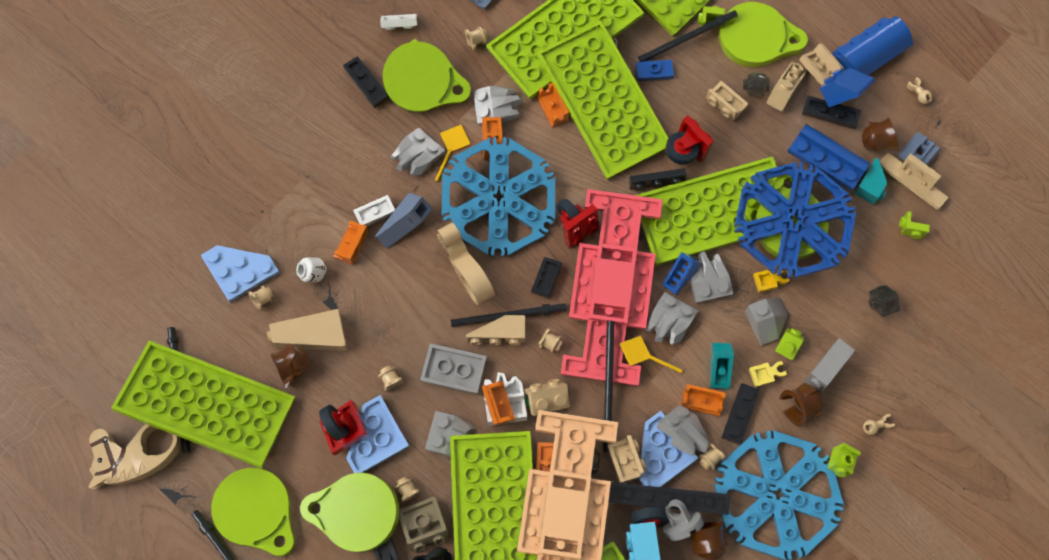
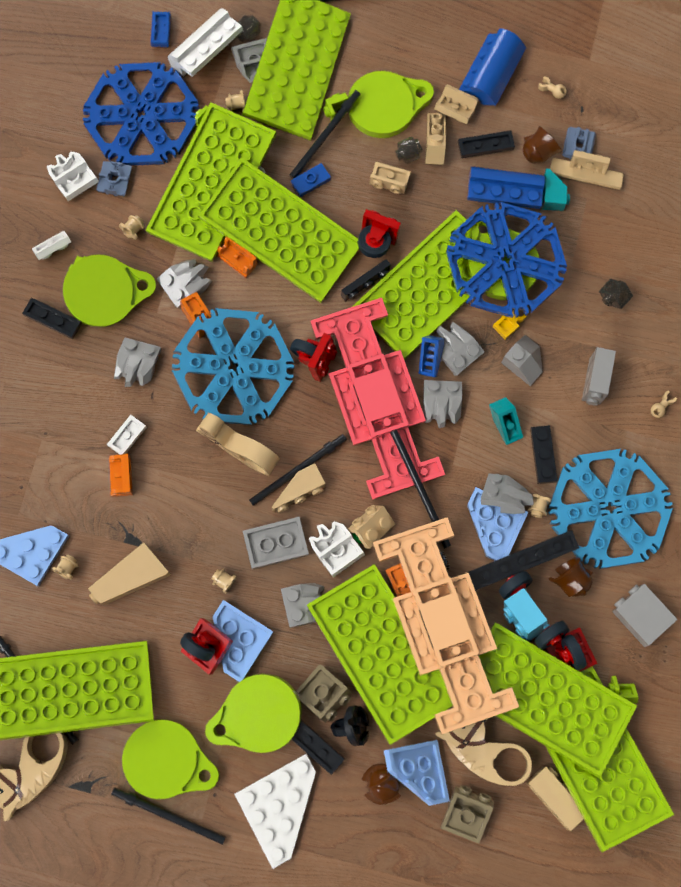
camera: 30 degrees left, 5 degrees up
reddish brown helmet [271,343,310,388] -> none
white head [296,257,327,282] -> none
sand blue slope [375,193,432,248] -> none
tan brick [395,477,420,503] -> none
yellow piece [435,125,471,181] -> none
orange hinge [482,381,515,427] -> none
black plate [531,257,562,299] -> none
tan brick [539,328,563,353] -> none
tan bracket [607,435,646,483] -> none
yellow piece [619,336,683,373] -> none
light grey tile [663,500,704,541] -> none
orange hinge [681,384,726,416] -> none
light yellow plate [749,361,787,388] -> none
lime bracket [775,328,804,360] -> none
reddish brown helmet [779,383,823,426] -> none
blue slope [819,68,875,107] -> none
lime brick [827,443,861,478] -> none
lime bracket [899,211,930,239] -> none

